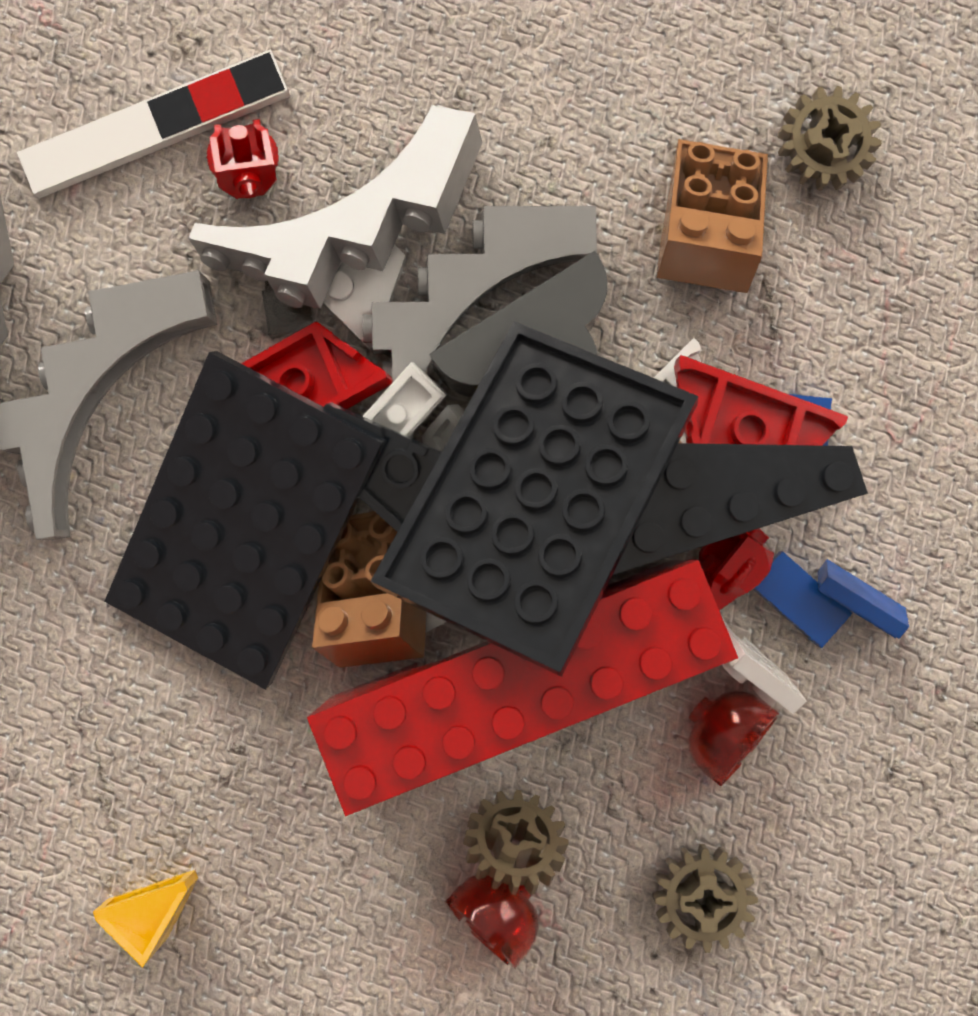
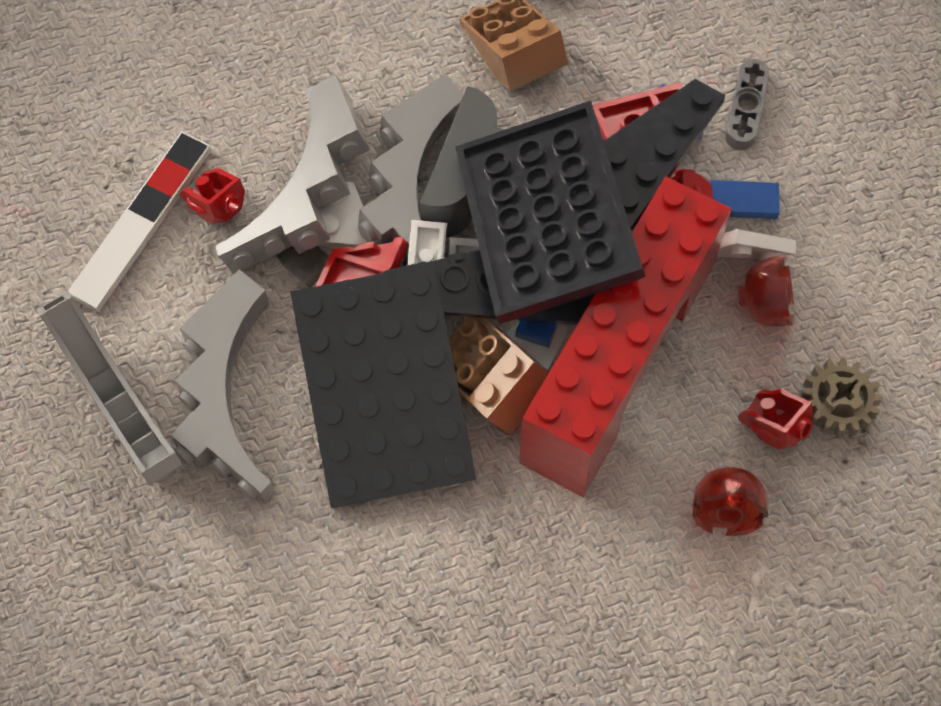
camera: 40 degrees left, 20 degrees down
yellow slope [93,869,198,968] -> none
dark tan gear [463,790,569,897] -> none
blue tile [818,559,909,639] -> none
none -> flat silver beam [725,59,770,150]
none -> red hand [738,389,813,450]

